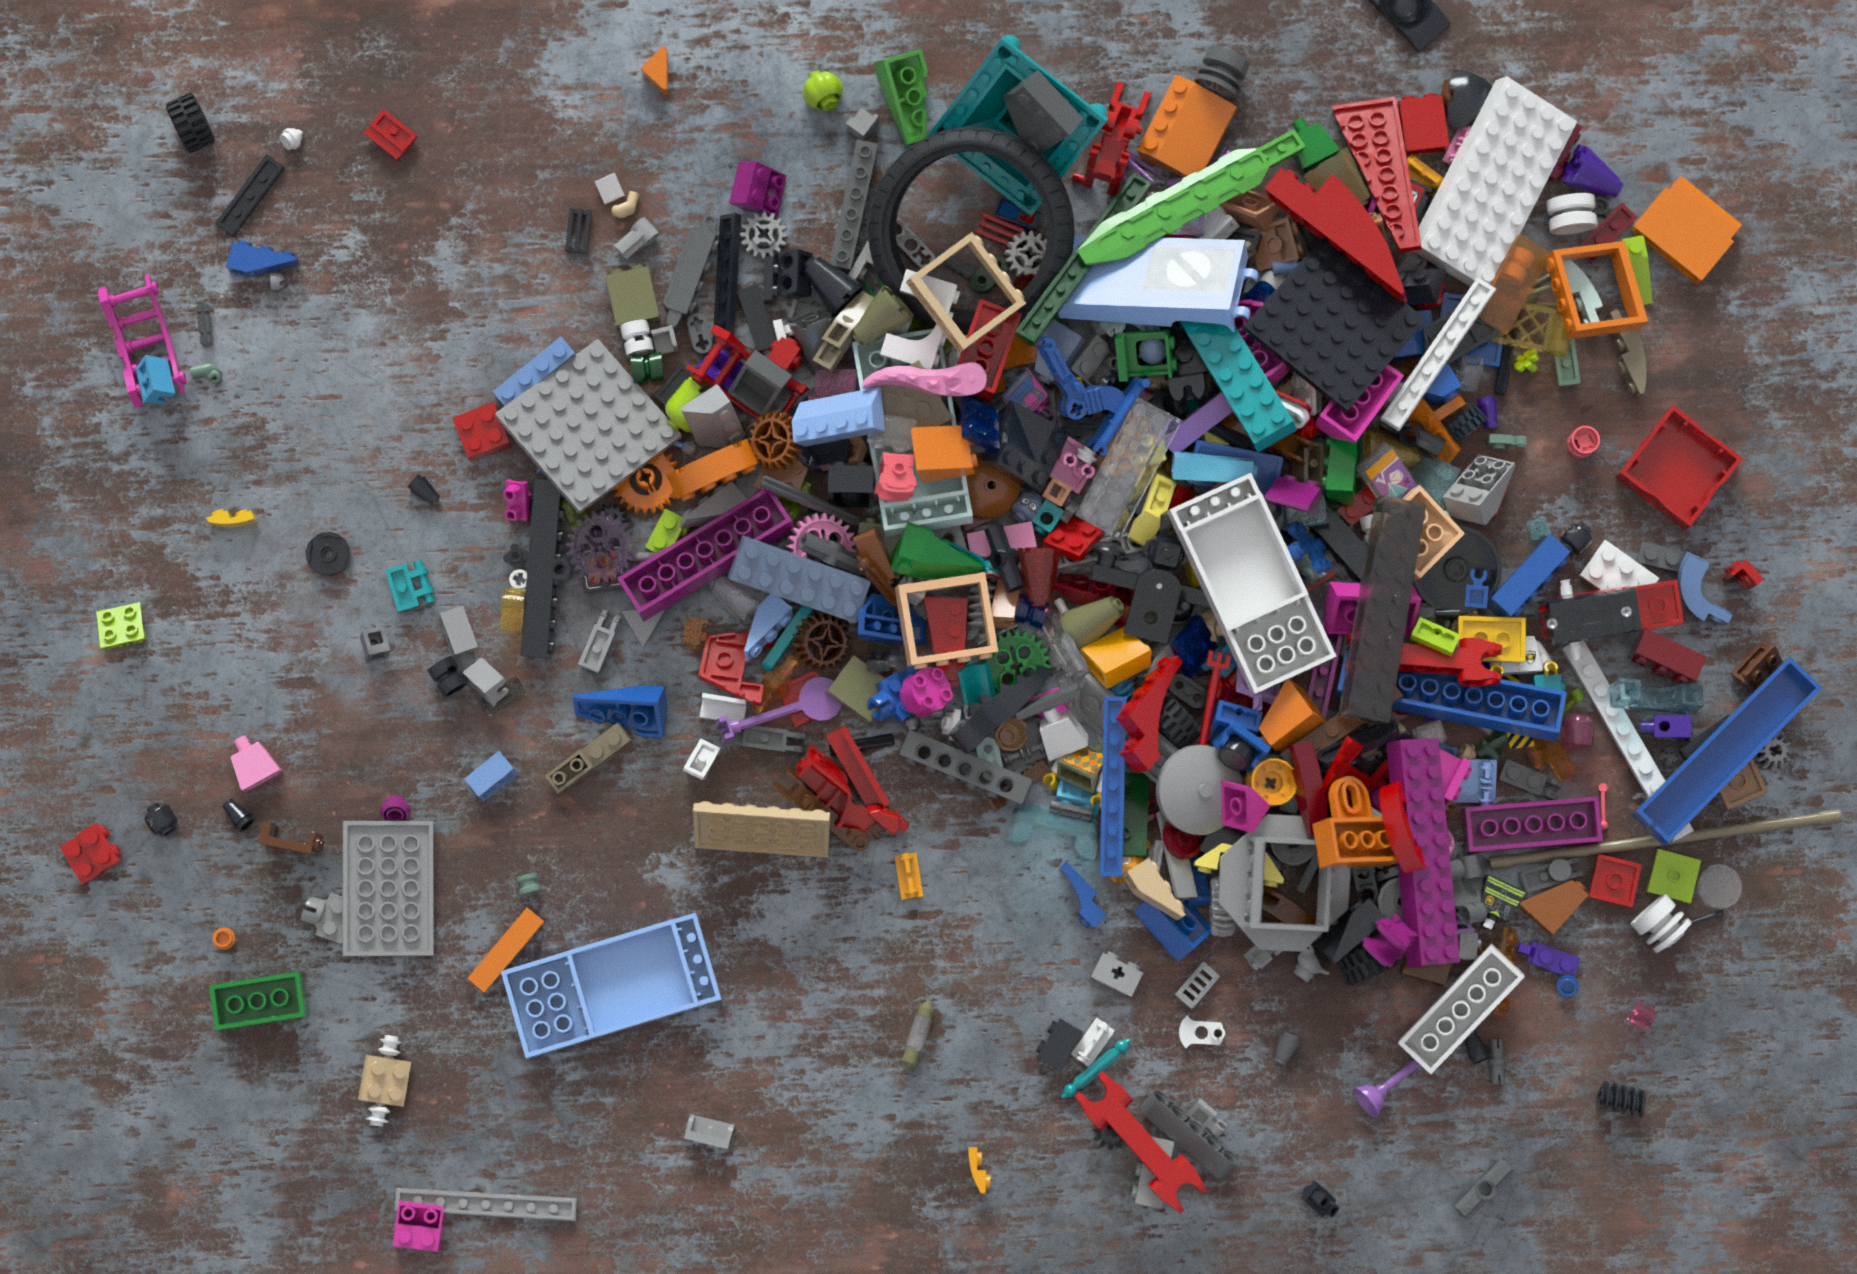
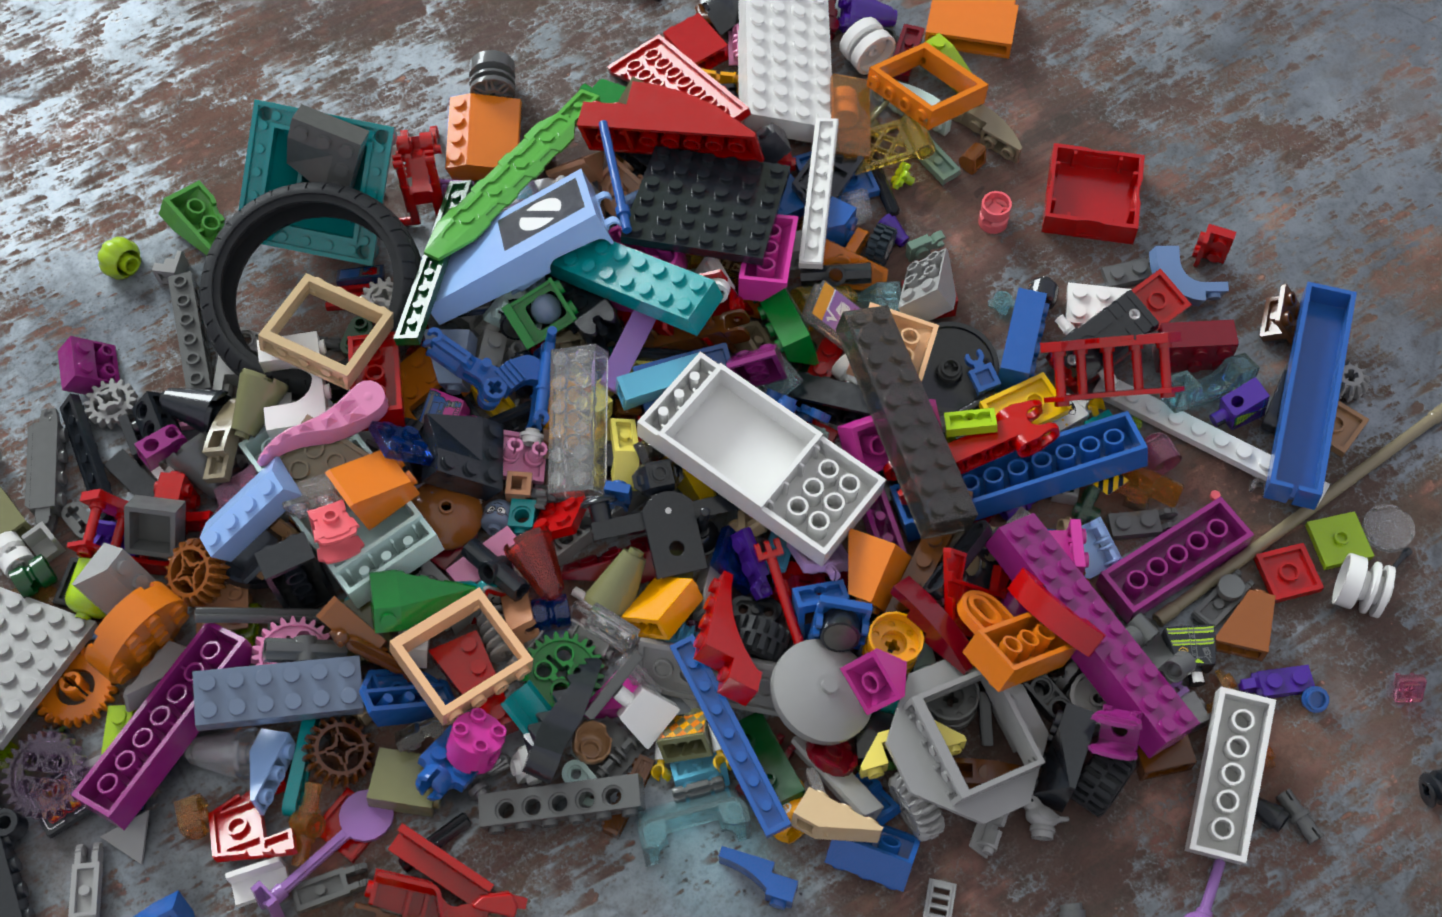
camera: 20 degrees left, 20 degrees down
none -> magenta leg [134,424,187,471]
none -> blue bar [599,120,632,234]
none -> blue plate [604,480,632,512]
none -> dark purple hinge [730,527,773,601]
none -> dark orange brick [959,142,986,175]
none -> red fence [1040,331,1185,407]

